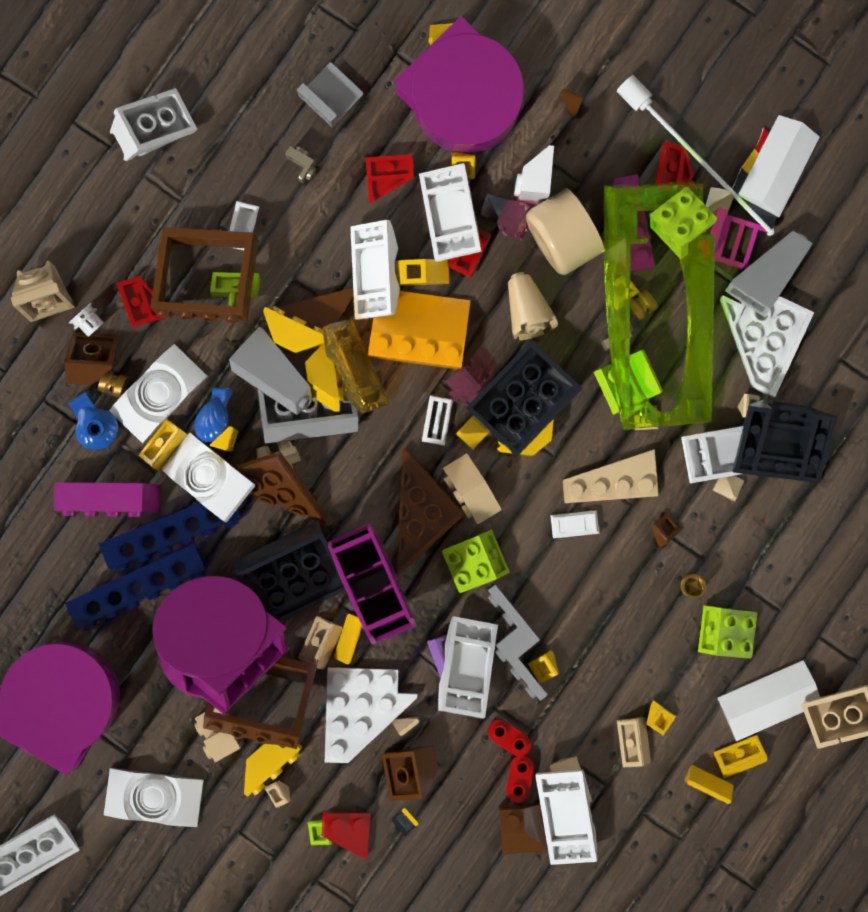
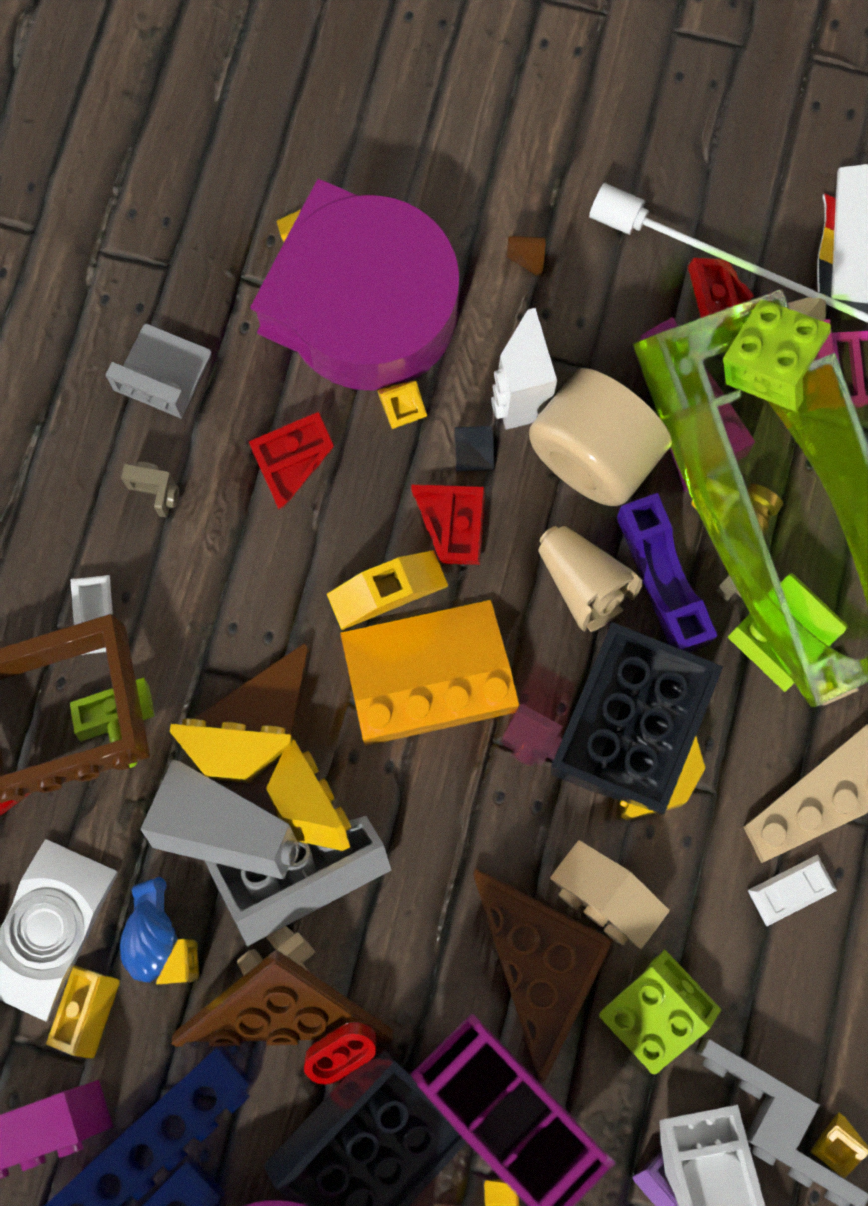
camera: 20 degrees left, 10 degrees down
white slope [161,433,255,522] -> none
clear yellow slope [323,319,390,414] -> none
white slope [351,220,400,320] -> none
white slope [419,163,482,262] -> none
white tile [422,395,453,446] -> none
yellow slope [456,417,489,450] -> none
clear pink brick [497,199,531,241] -> none
none -> red plate [304,1022,377,1084]
none -> dark purple arch [617,493,717,652]

